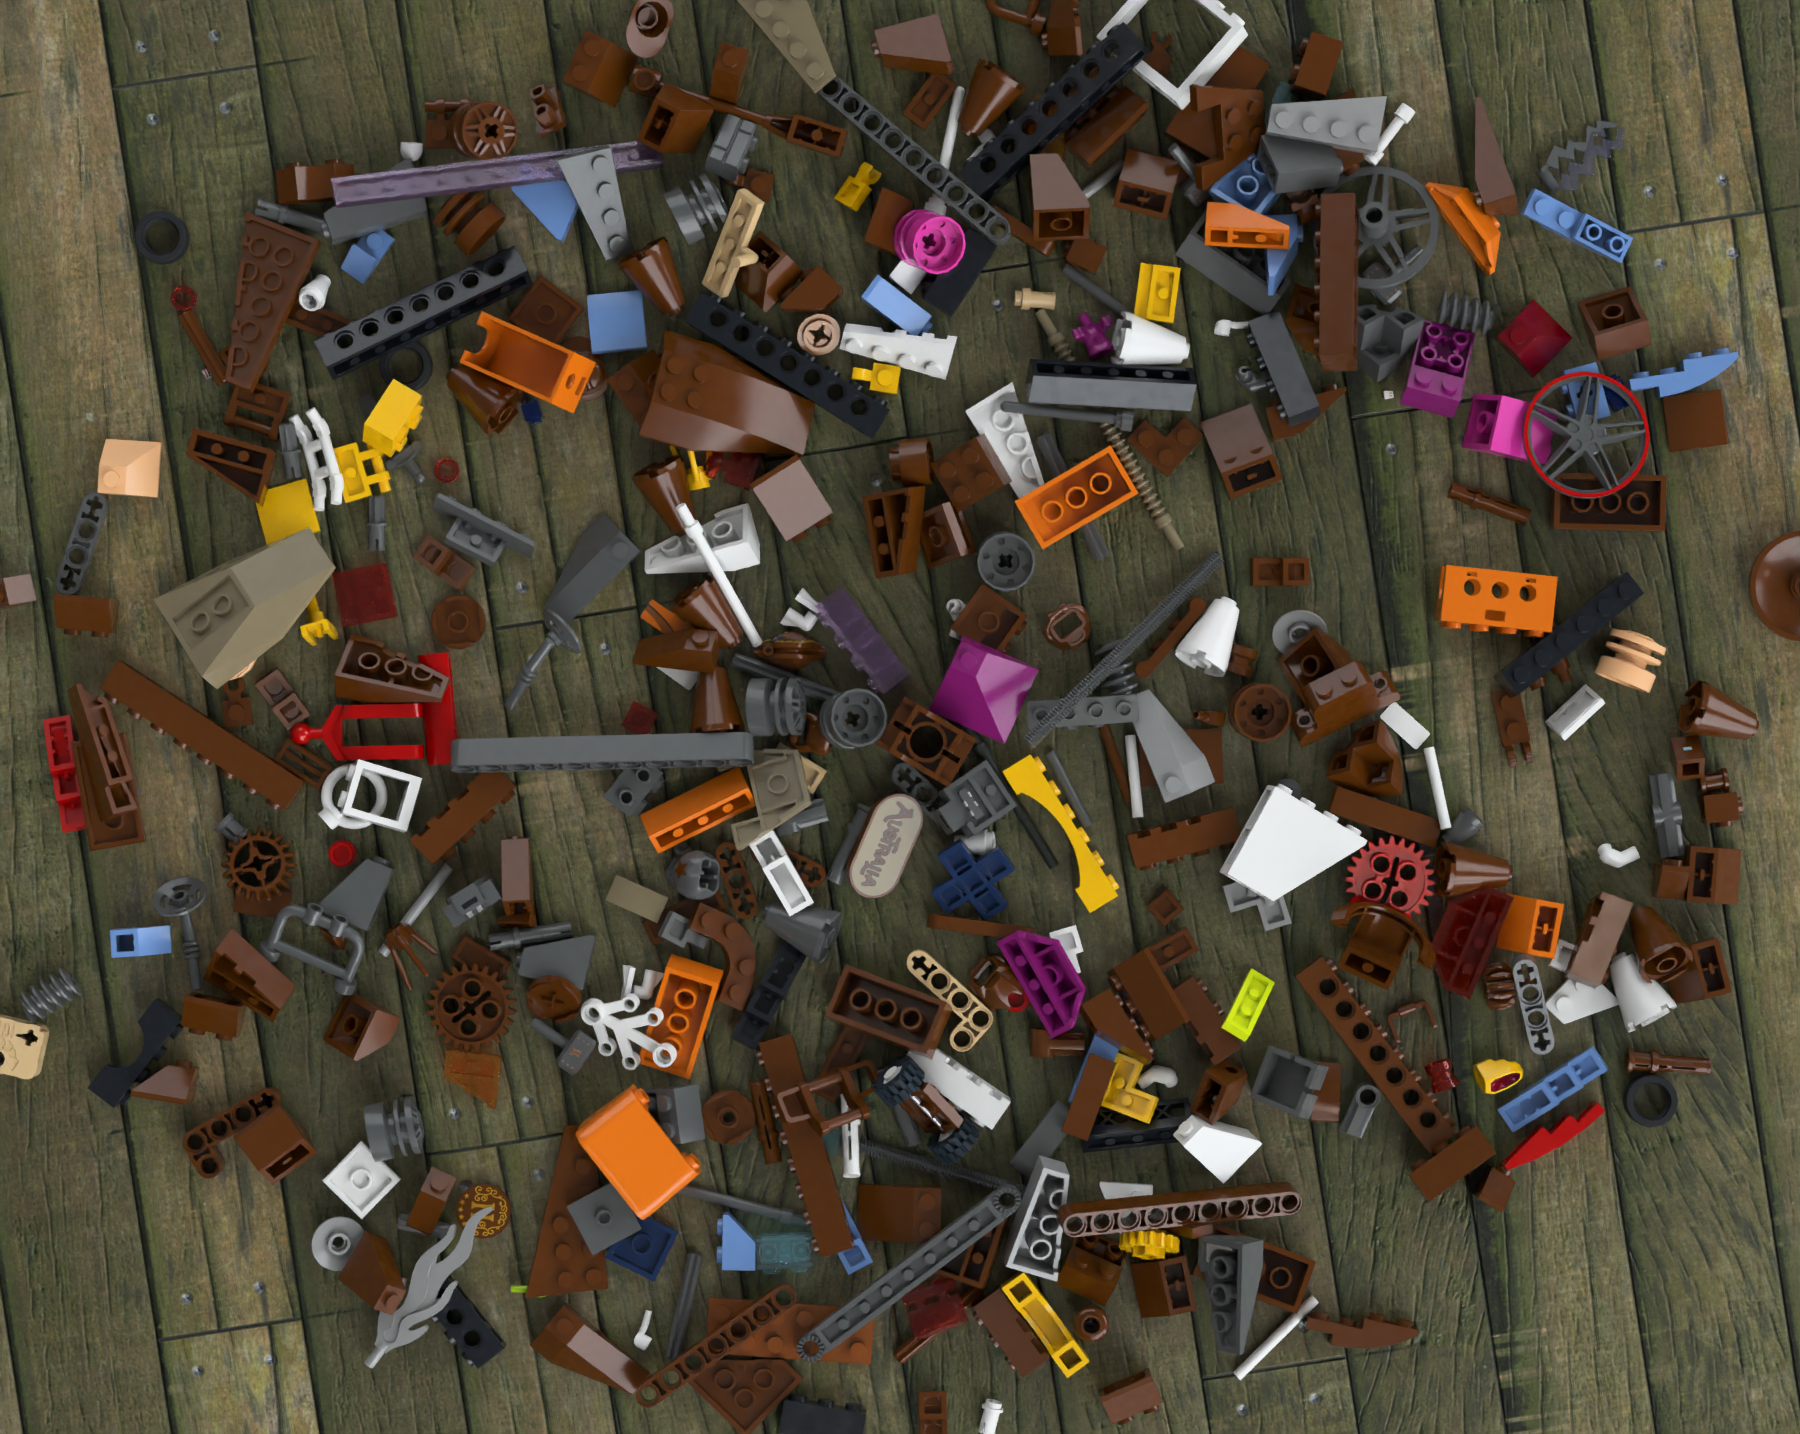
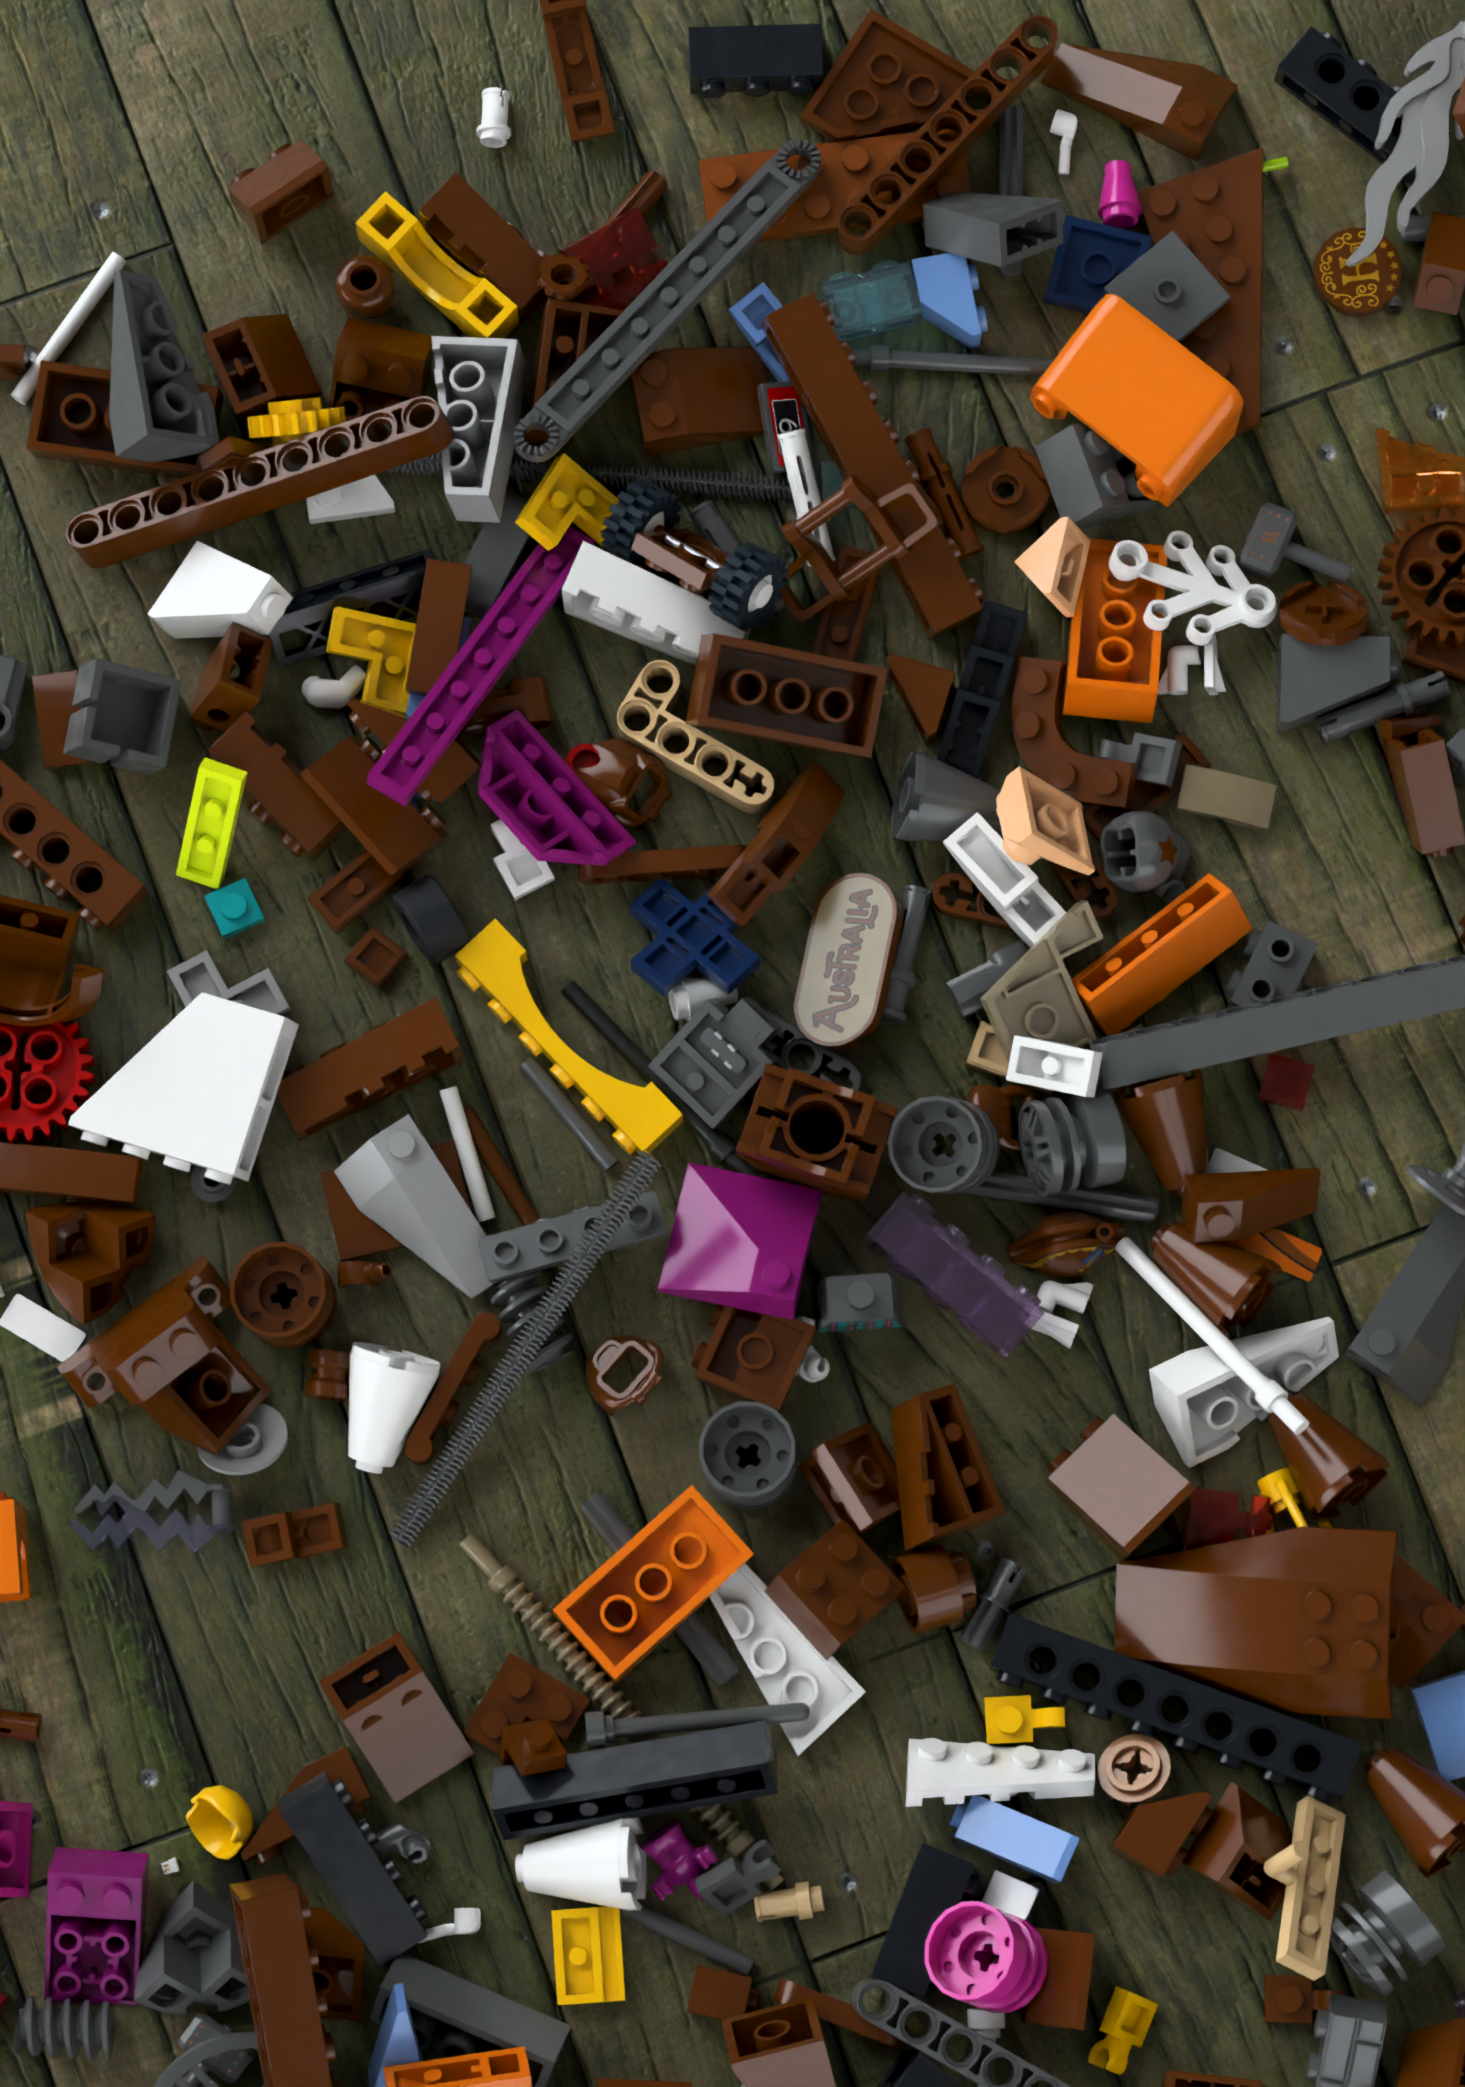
camera: 170 degrees right, 10 degrees down
none -> piece [70,1470,234,1554]
none -> yellow hair [186,1785,254,1860]
none -> teal plate [204,877,265,940]
none -> magenta plate [366,526,595,807]
none -> black tyre [393,875,471,964]
none -> reddish brown bracket [500,1718,567,1776]
none -> yellow plate [514,453,619,551]
none -> reddish brown animal [537,254,593,301]
none -> dark grey plate [695,1839,781,1916]
none -> reddish brown slope [707,761,845,926]
none -> slope [756,381,815,476]
none -> dark grey torso [813,1273,903,1333]
none -> reddish brown slope [885,654,955,746]
none -> dark grey slope [923,192,1064,267]
none -> dark grey axle [961,1558,1028,1650]
none -> light nougat slope [996,766,1095,875]
none -> white slope [1006,1035,1103,1098]
none -> light nougat slope [1014,517,1091,617]
none -> dark pink cone [1098,160,1142,230]

